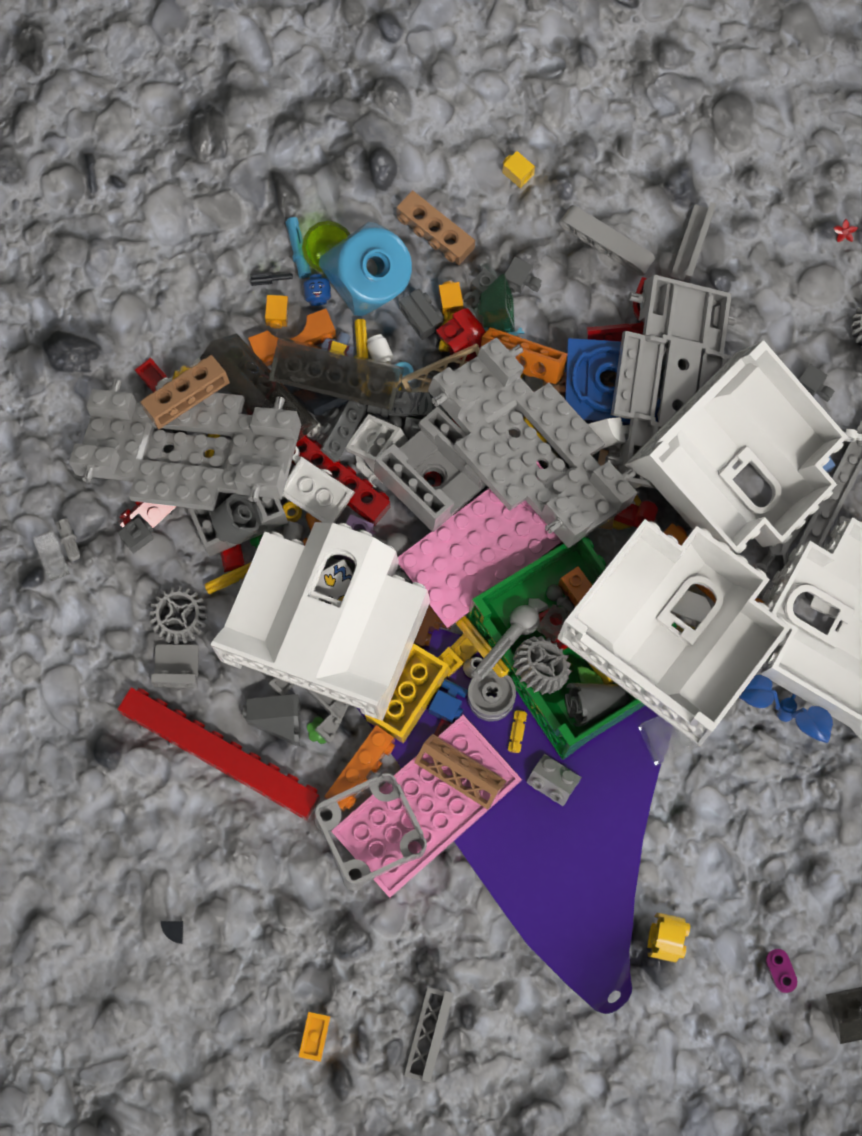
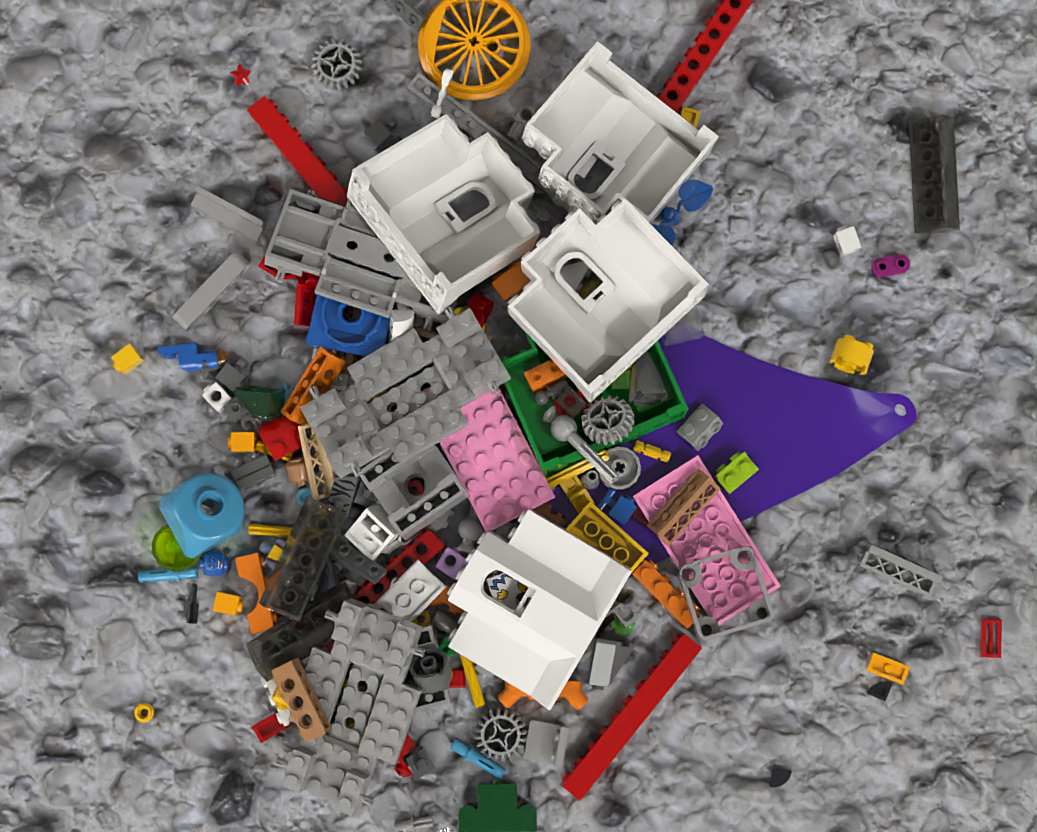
camera: 80 degrees left, 10 degrees up
white brick [367,334,394,367] -> none
medium nougat brick [396,190,475,265] -> none
none -> yellow plate [134,703,154,722]
none -> blue plate [158,343,227,376]
none -> white brick [202,382,233,413]
none -> red brick [247,96,348,207]
none -> medium nougat head [285,456,309,486]
none -> light grey brick [427,510,456,533]
none -> dark azure pin [450,739,506,779]
none -> dark green brick [458,779,537,832]
none -> orange plate [498,680,589,710]
none -> lime bracket [714,451,759,494]
none -> white brick [833,225,862,257]
none -> black tile [866,682,892,701]

